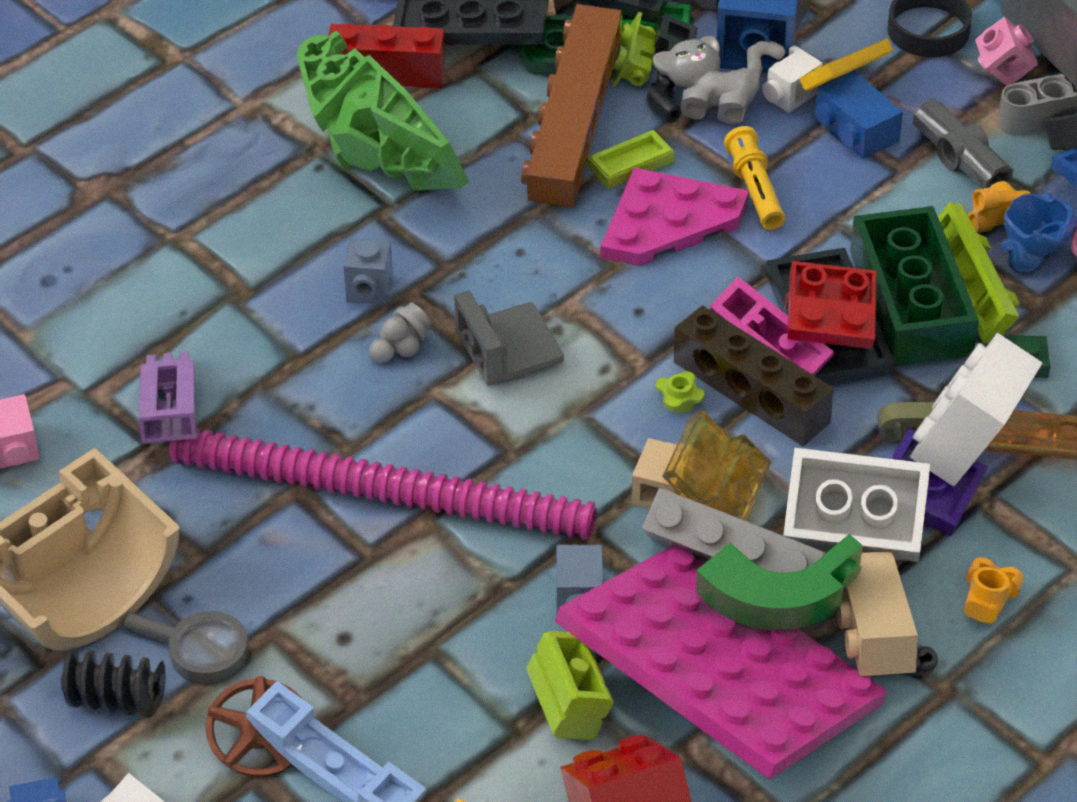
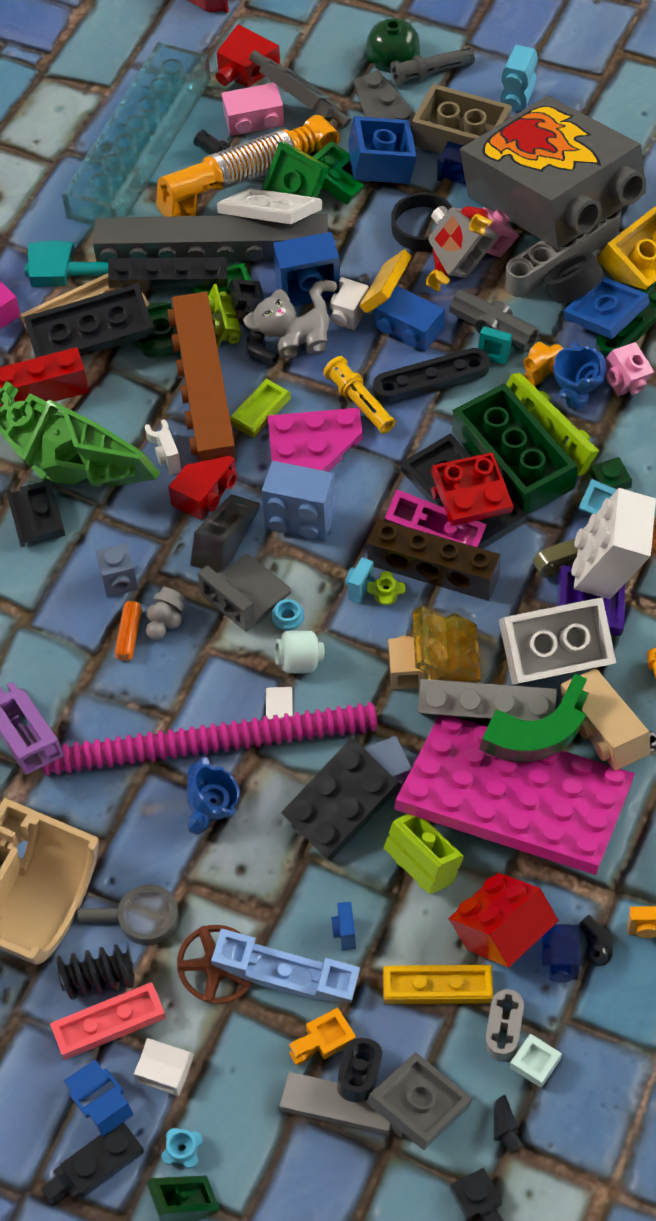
camera: 20 degrees left, 10 degrees up
none -> black plate [6,480,66,547]
none -> coral plate [50,982,166,1060]
none -> orange axle [115,601,142,661]
none -> white plate [145,420,181,475]
none -> red slope [168,456,237,521]
none -> blue hair [187,757,240,835]
none -> clear smoke slope [190,494,260,573]
none -> medium blue brick [262,461,336,541]
none -> white sticker [266,687,293,719]
none -> medium azure plate [272,599,304,631]
none -> light aqua head [274,631,325,673]
none -> black plate [281,737,402,861]
none -> blue plate [331,902,356,951]
none -> medium azure plate [345,557,374,604]
none -> black plate [373,348,490,403]
none -> torso [426,206,499,292]
none -> teal plate [478,326,513,365]

